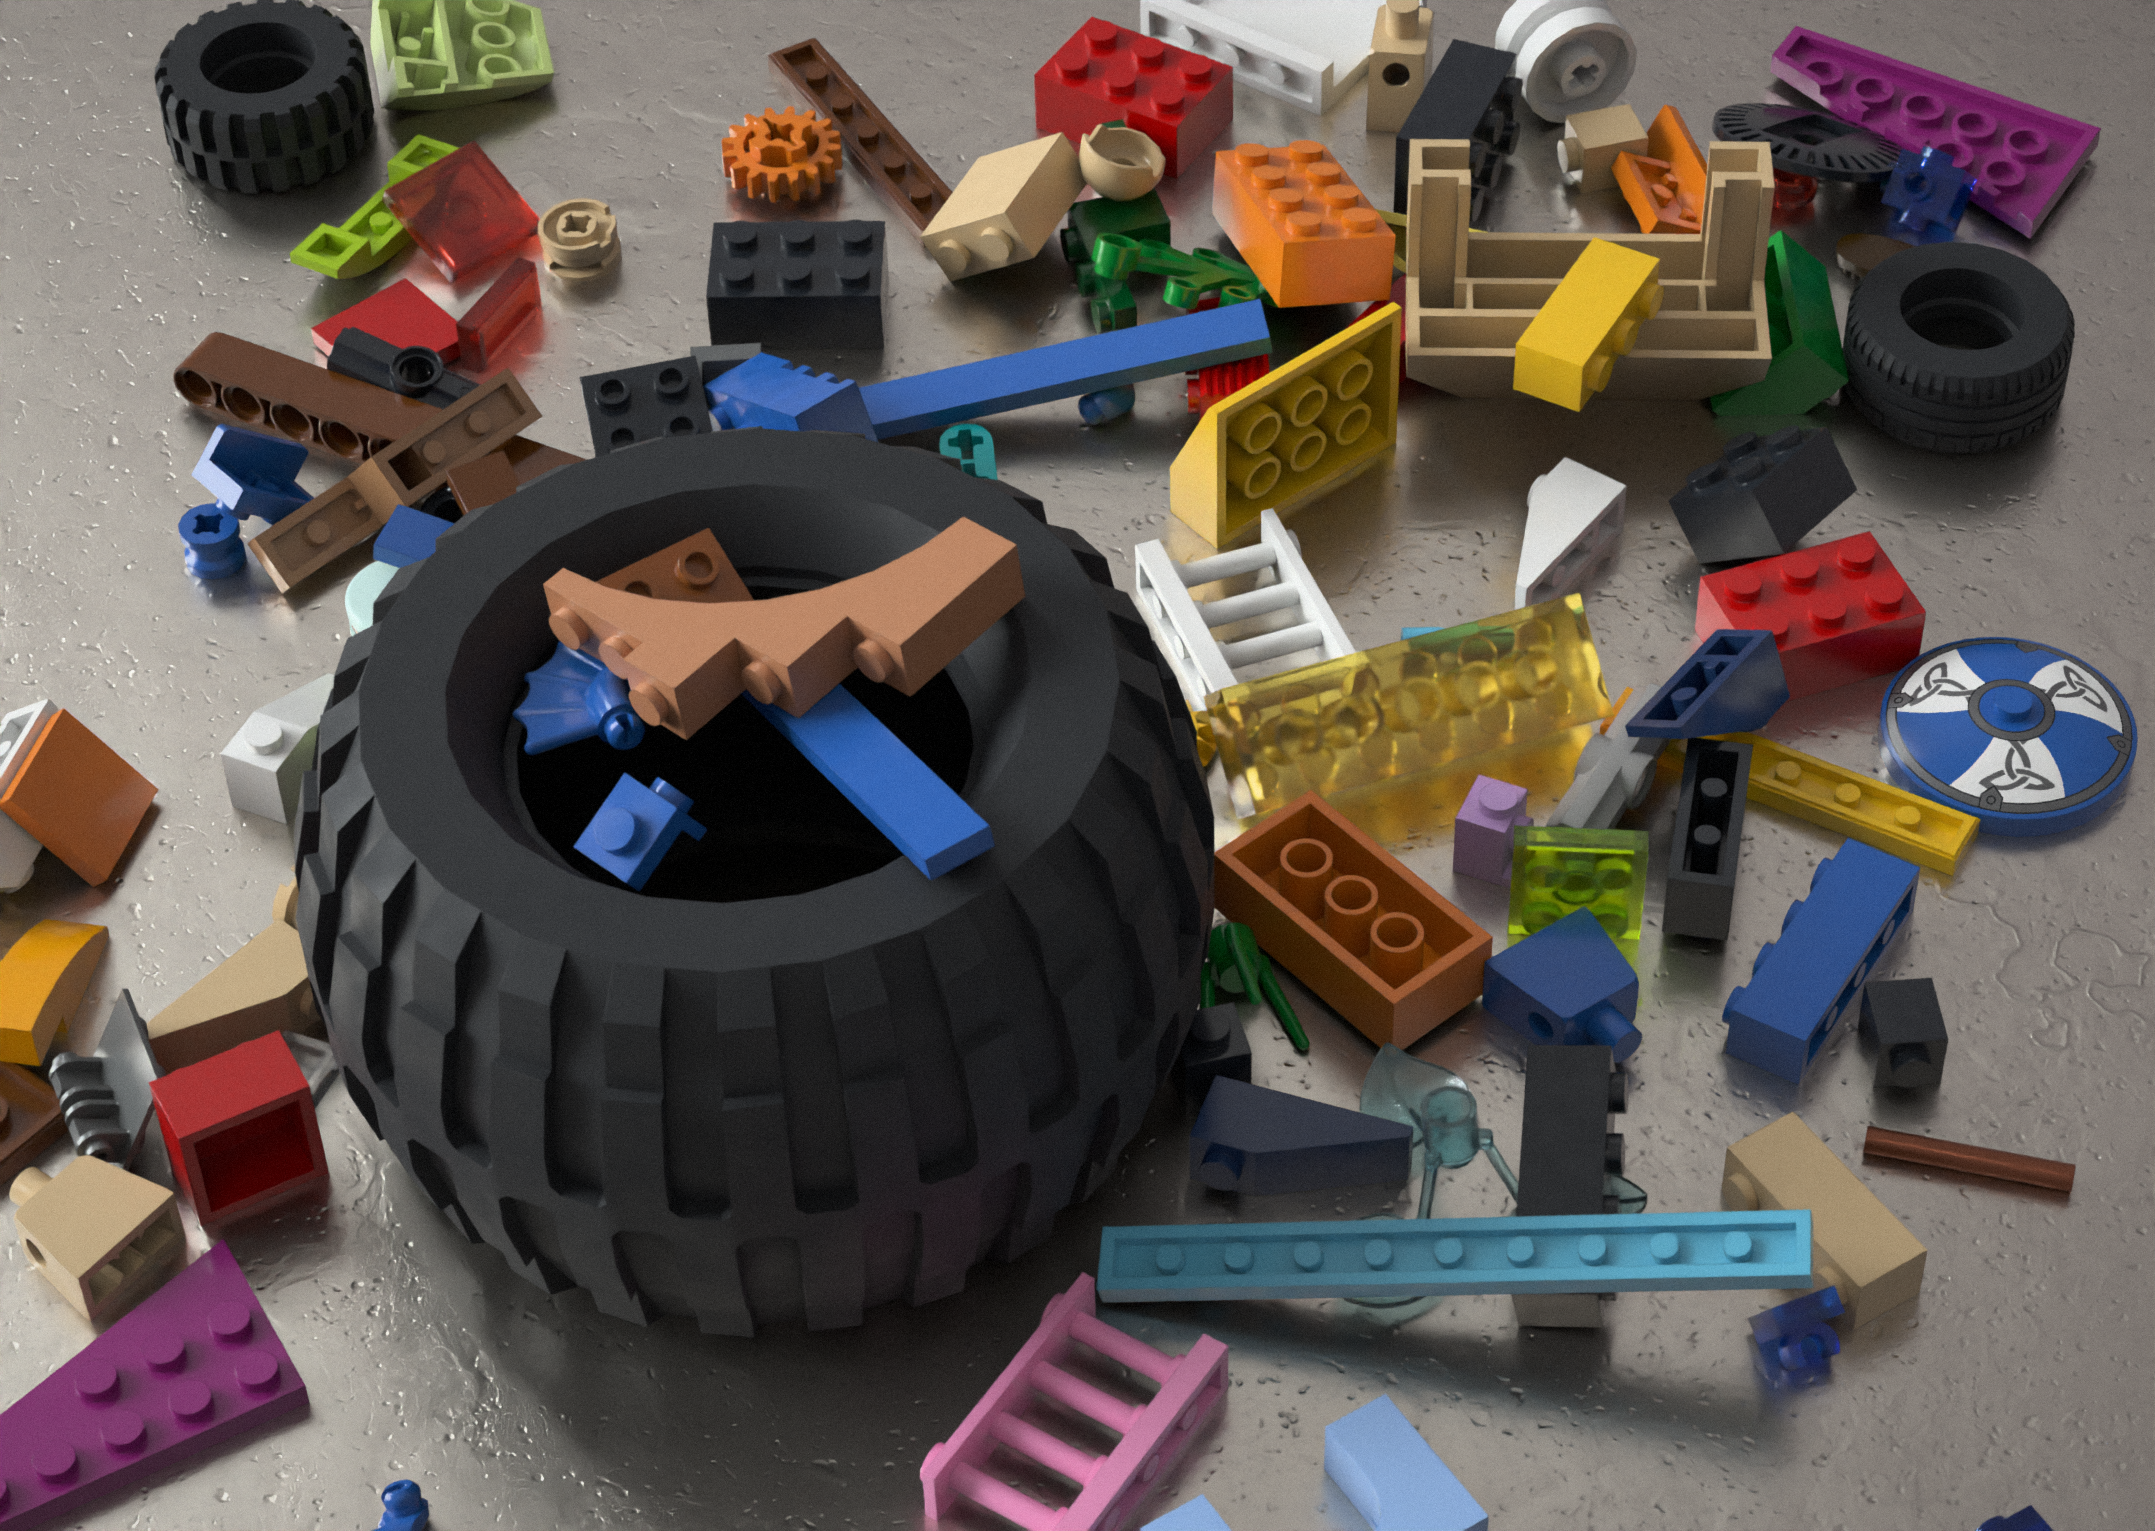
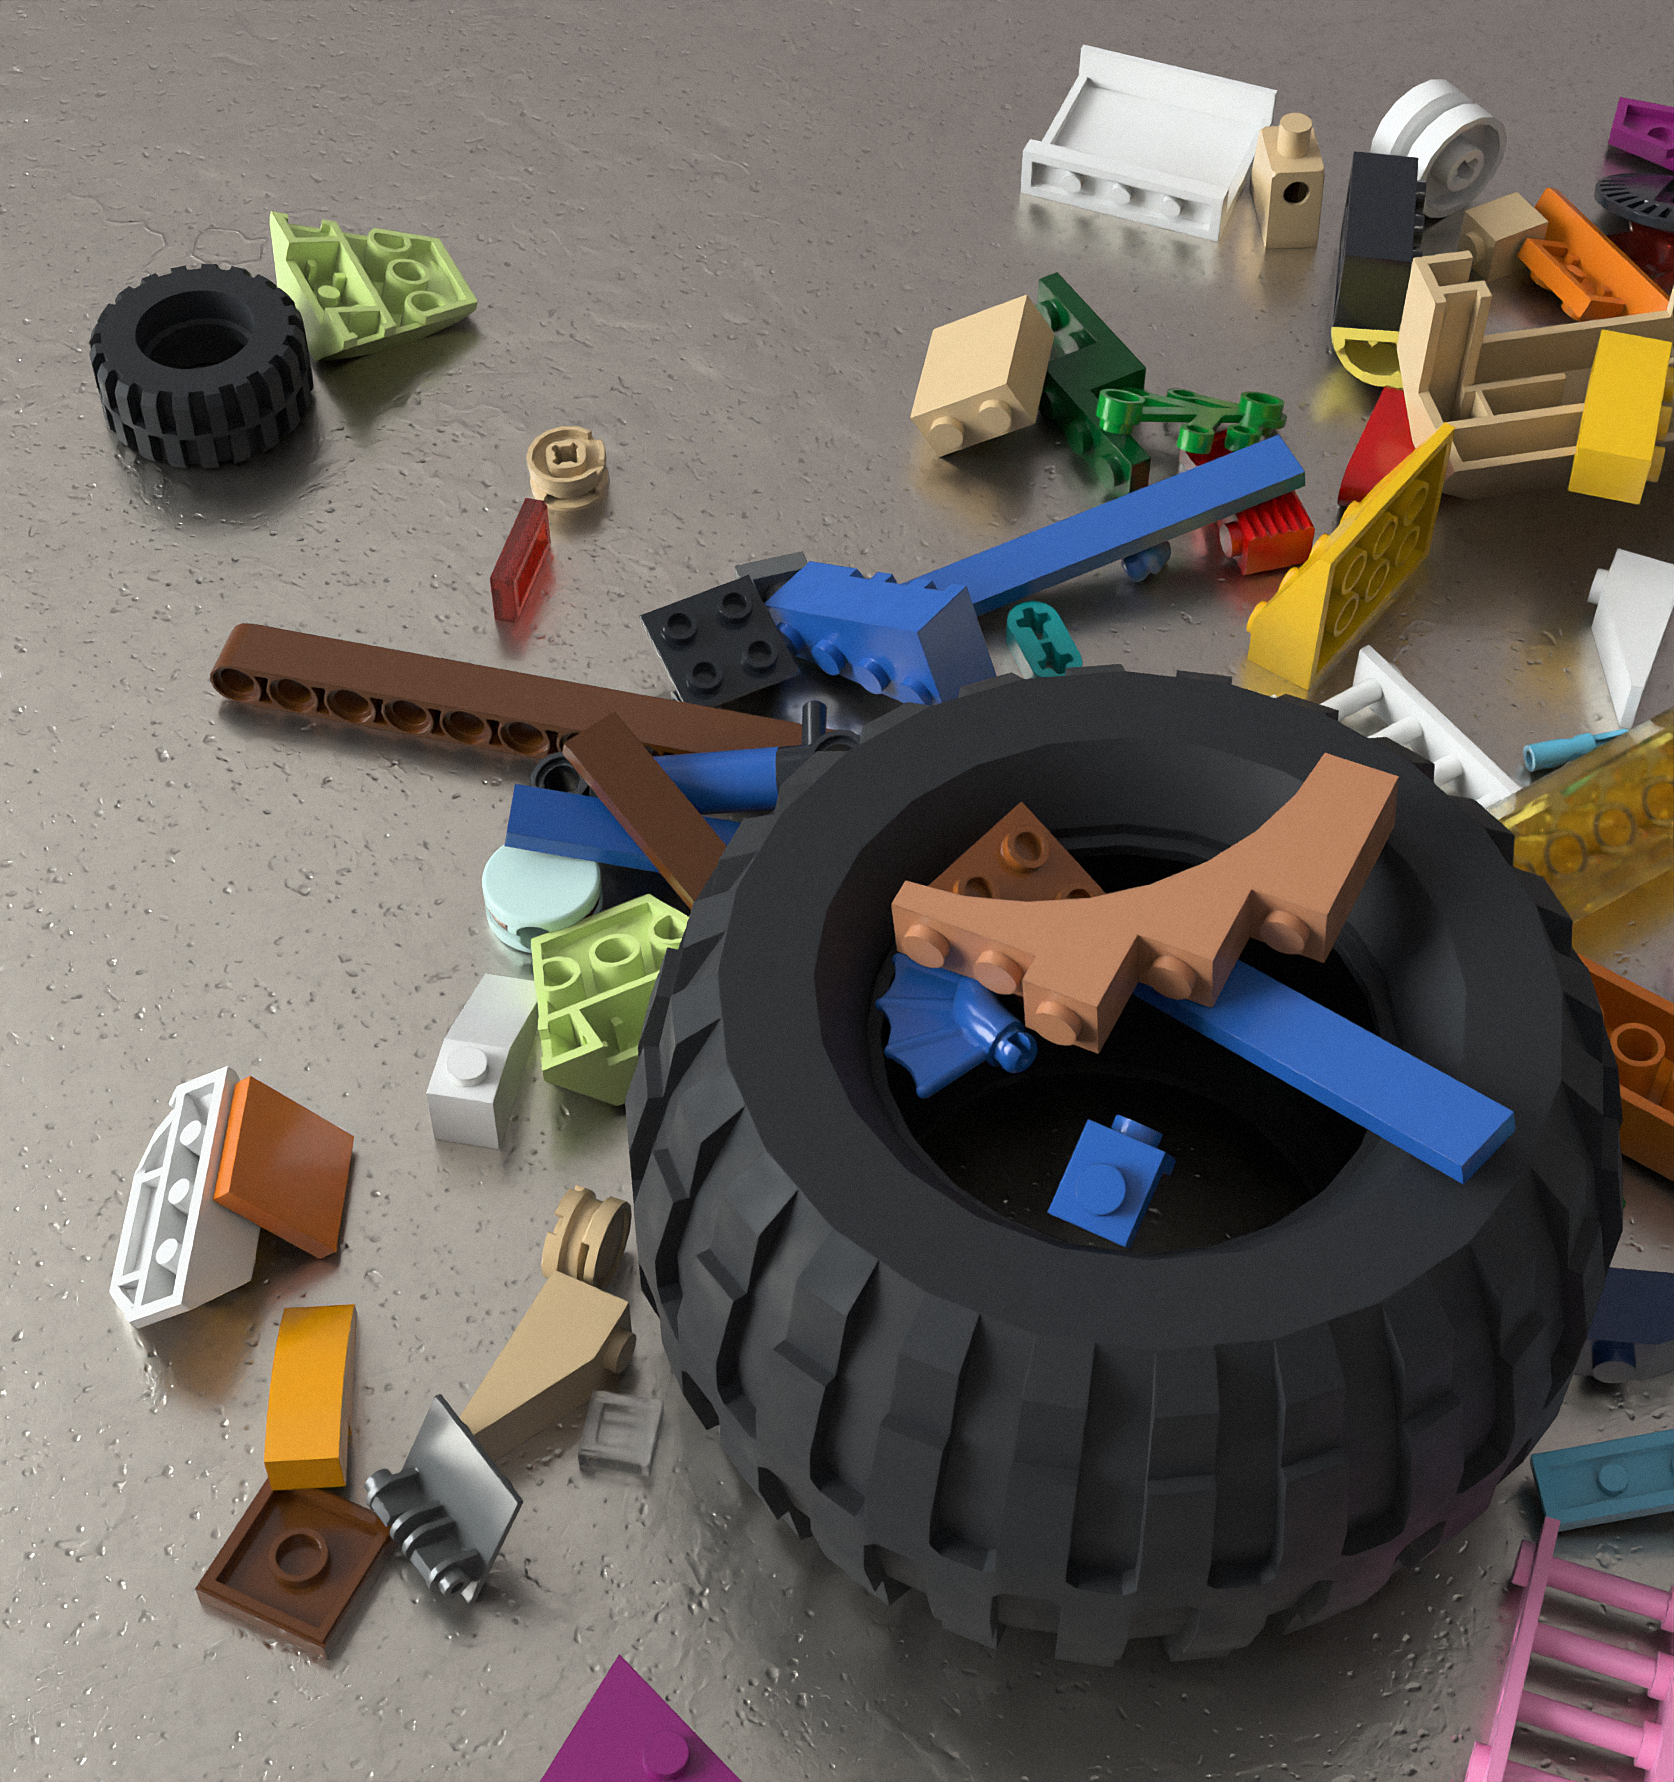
camera: 15 degrees left, 5 degrees up
tan torso [10,1155,185,1321] -> none
red piece [148,1030,329,1226] -> none
blue wheel [178,503,246,580] -> none
blue bracket [192,424,314,525] -> none
medium nougat bracket [247,367,542,594] -> none
lime slope [290,134,466,279] -> none
red tile [311,278,474,365] -> none
black piece [327,326,480,409] -> none
clear red tile [382,140,540,283] -> none
black brick [706,220,889,350] -> none
orange gear [721,106,843,203] -> none
reddish brown tile [767,38,953,248] -> none
red brick [1034,17,1233,179] -> none
tan hair [1079,124,1166,201] -> none
orange brick [1212,140,1396,308] -> none

